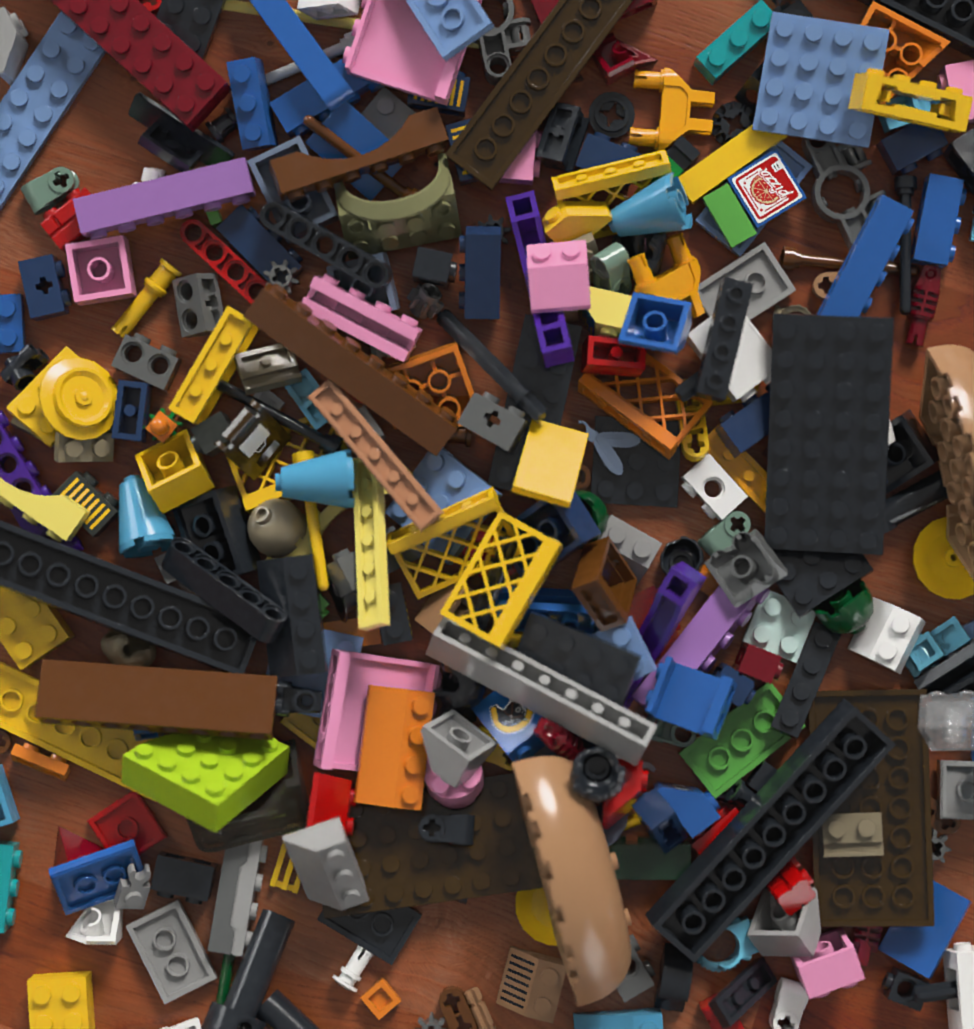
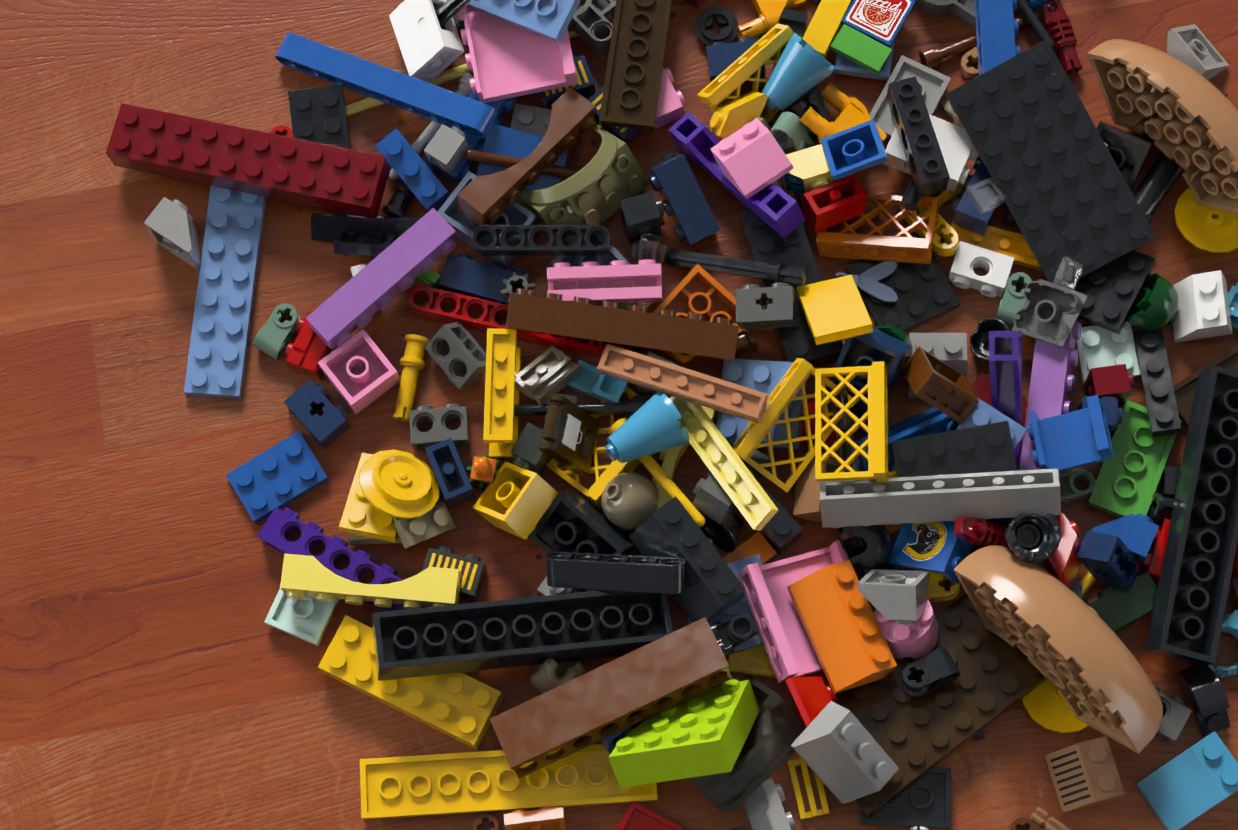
camera: 25 degrees left, 15 degrees down
black plate [0,343,50,390] -> none
dark azure cone [119,475,176,558] -> none
black hinge [535,102,590,172] -> none
none -> light grey brick [424,124,469,174]
none -> clear tile [966,177,1006,214]
none -> clear slope [1053,256,1083,290]

